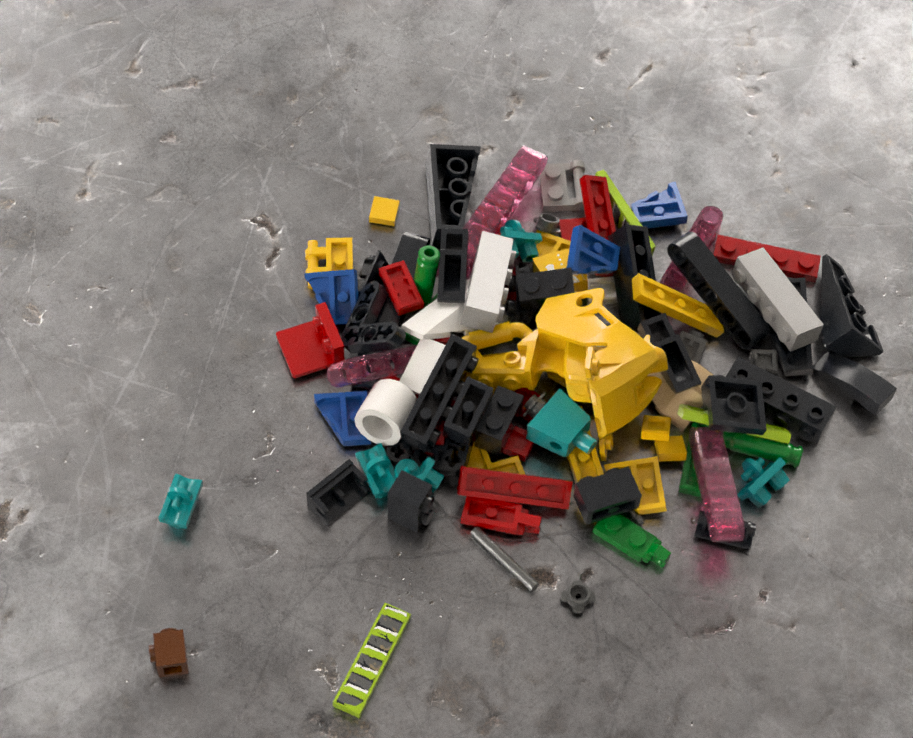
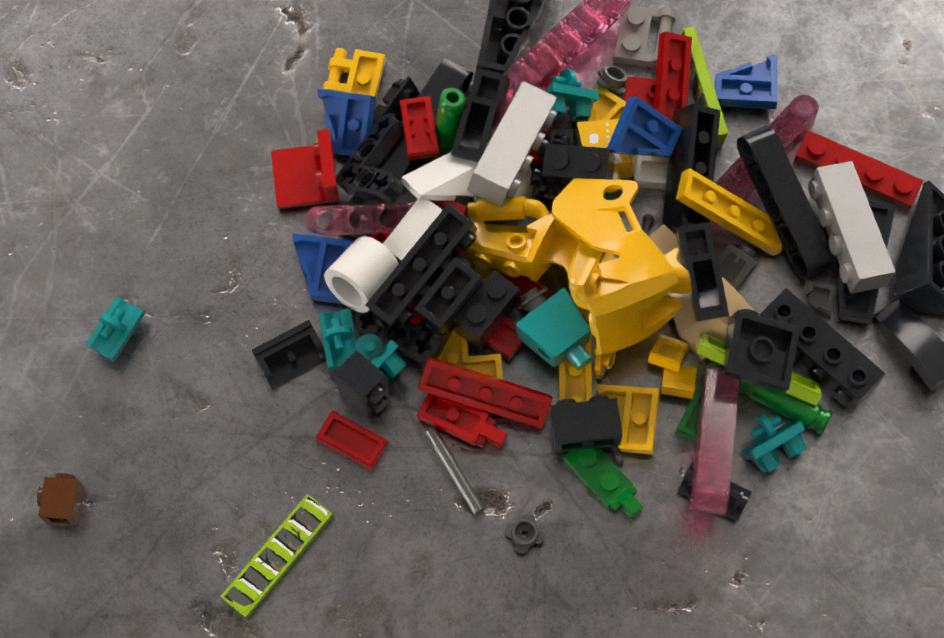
camera: 20 degrees right, 10 degrees up
yellow tile [369,196,400,227] -> none
none -> red tile [315,410,389,471]

